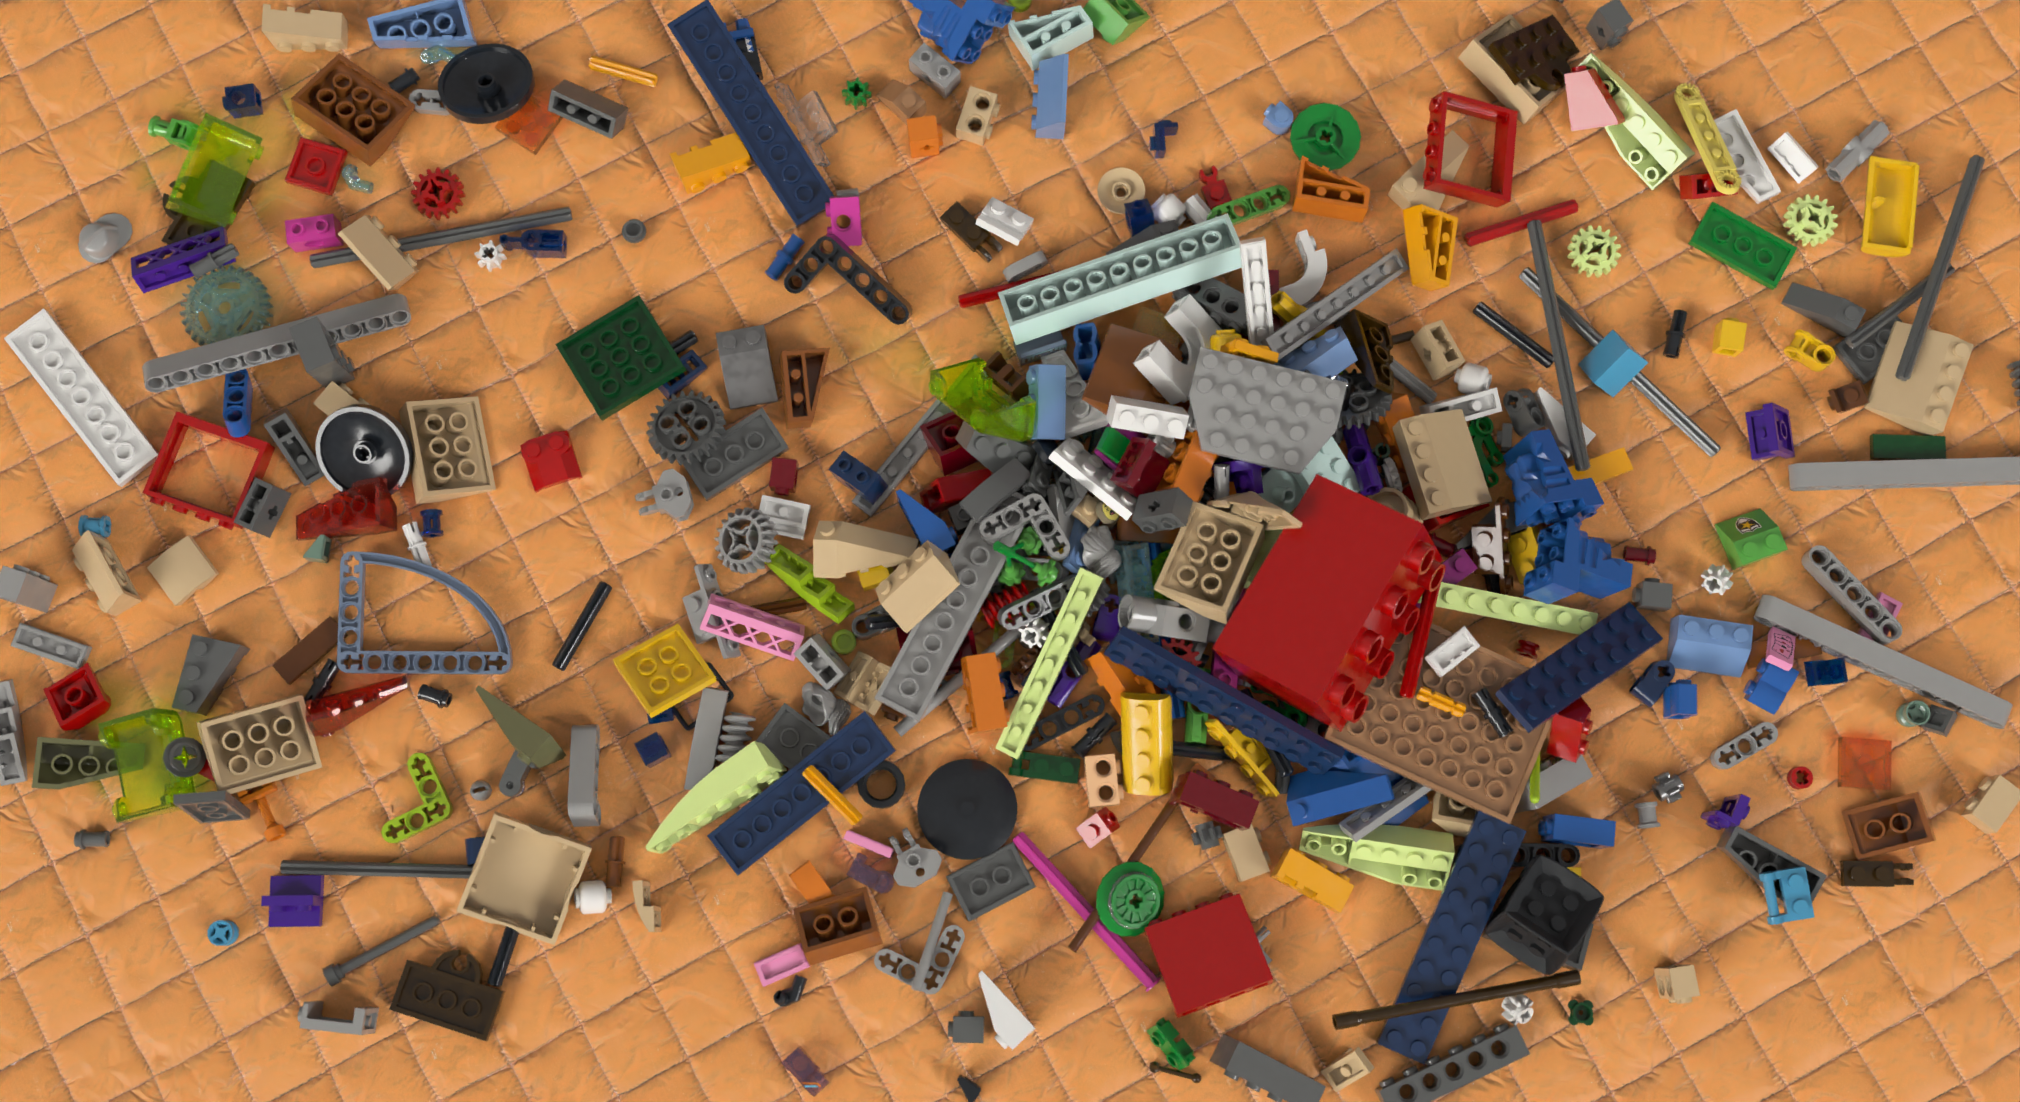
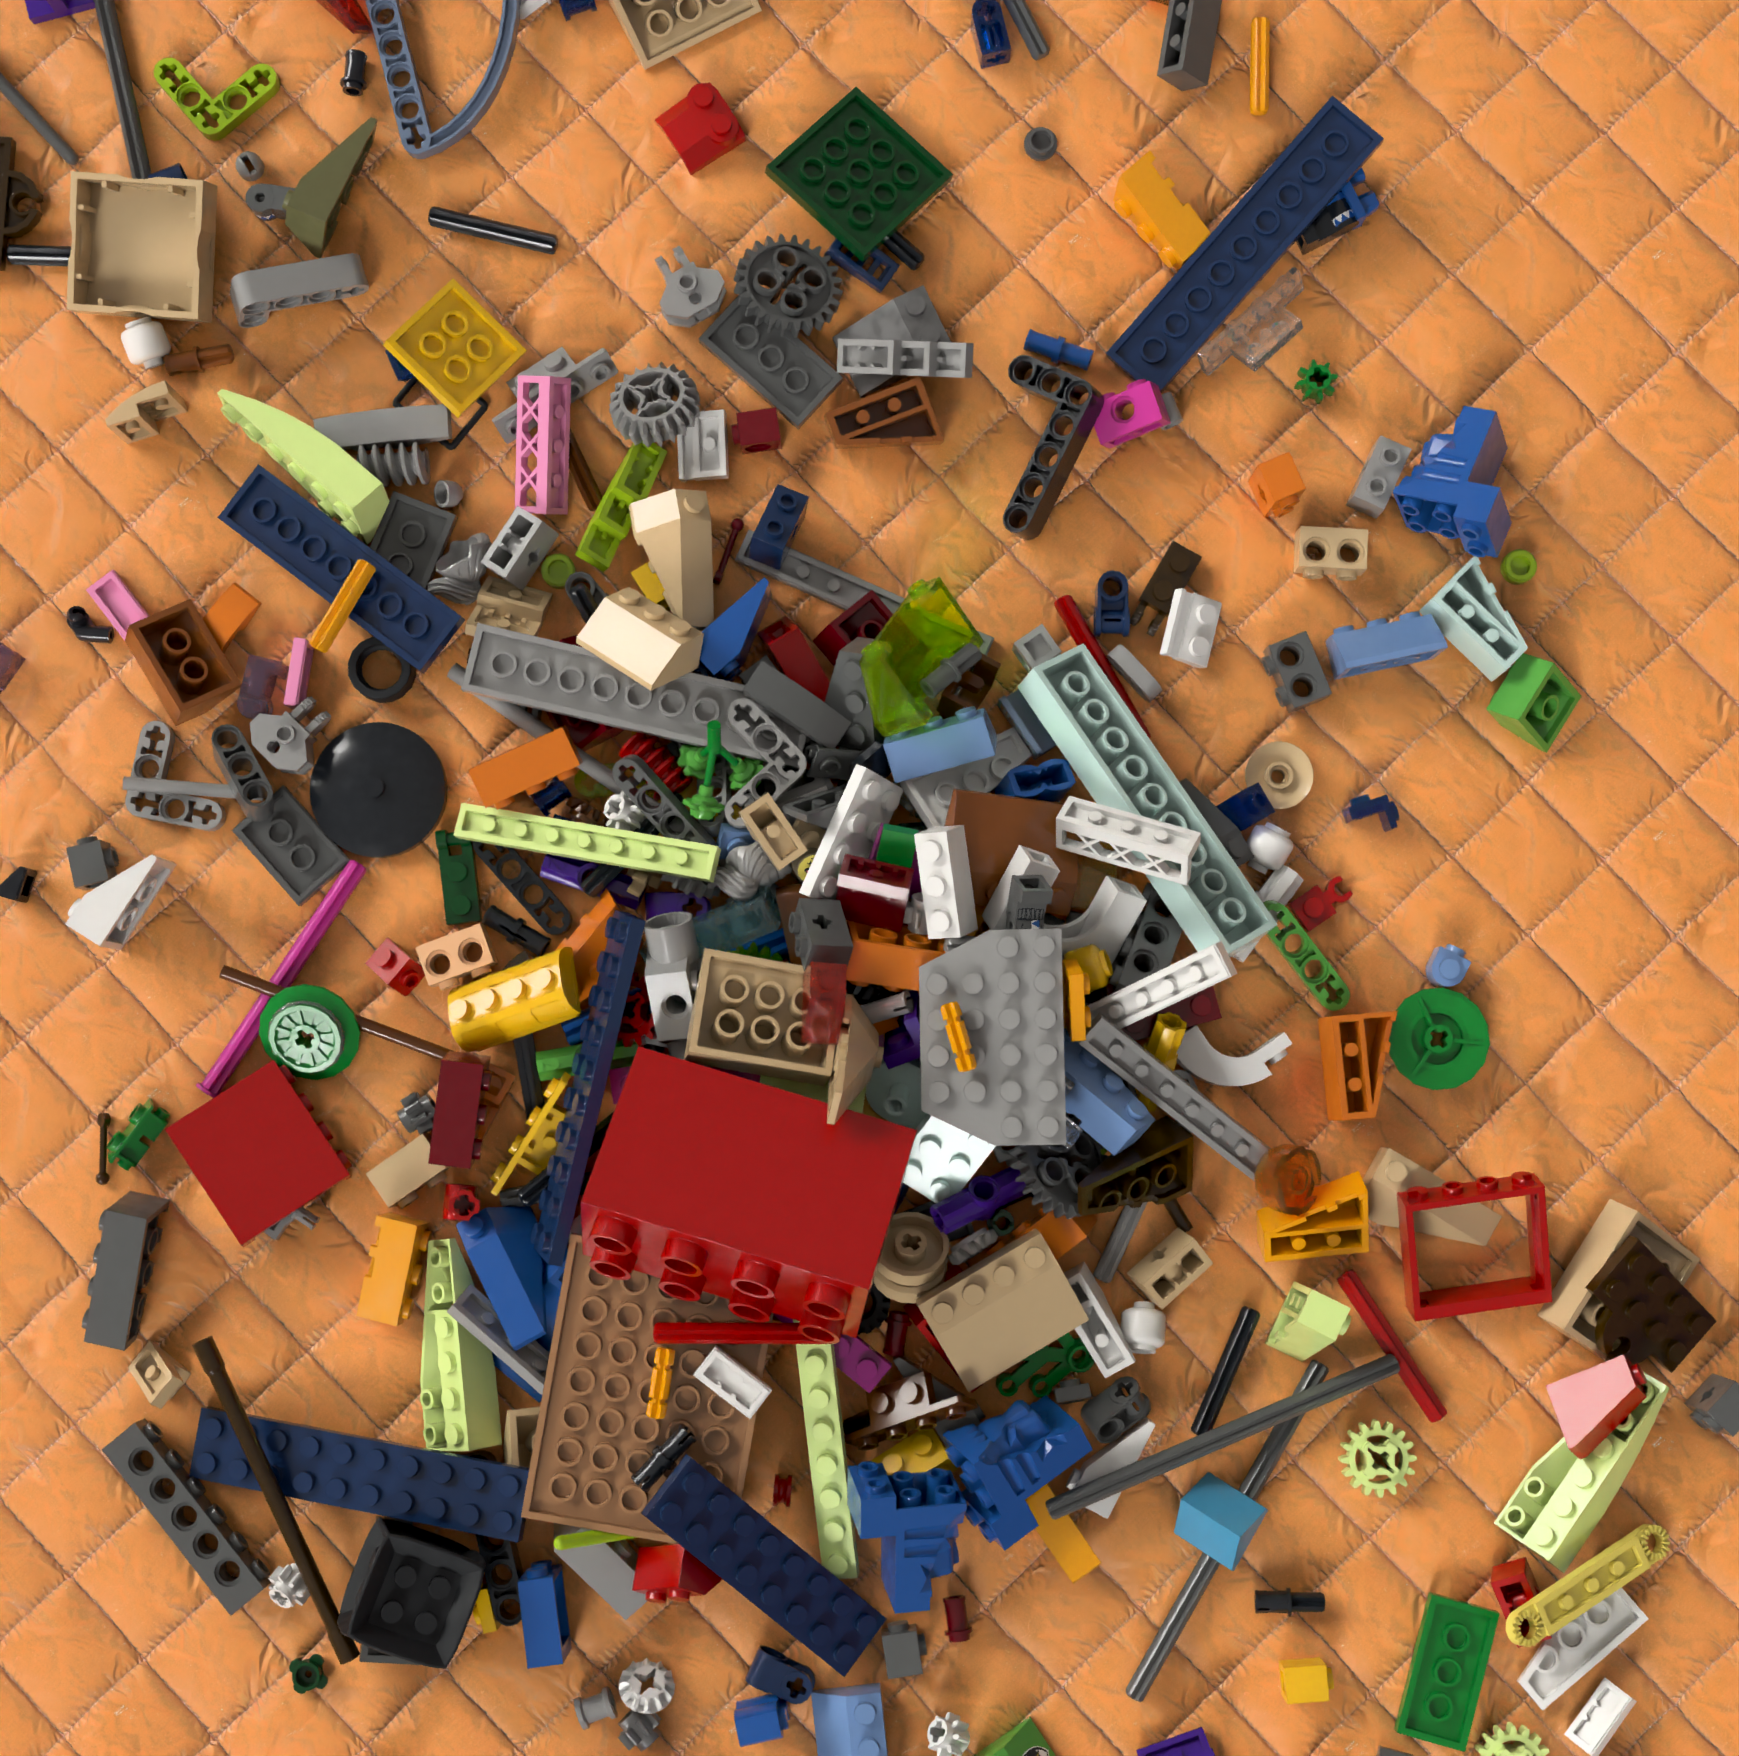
camera: 80 degrees right, 5 degrees up
clear blue brick [635,732,672,768] -> none
medium nougat slope [876,79,927,125] -> none
none -> dark grey beam [211,724,274,822]
none -> light grey hinge [434,480,464,508]
none -> red piece [442,1183,480,1221]
none -> white gear [618,1658,675,1714]
none -> dark red hinge [713,518,744,585]
none -> tan slope [739,792,808,871]
none -> clear red slope [801,962,847,1045]
none -> light grey slope [837,338,974,378]
none -> dark grey axle [919,643,982,698]
none -> light orange axle [940,1001,977,1072]
none -> dark grey leg [1006,875,1054,929]
none -> light grey brick [1012,624,1062,673]
none -> white fence [1056,795,1201,886]
none -> dark blue piece [1093,570,1130,637]
none -> clear orange cylinder [1254,1144,1321,1216]
none -> dark grey brick [1262,631,1332,713]
none -> yellowish green wedge [1265,1281,1351,1362]

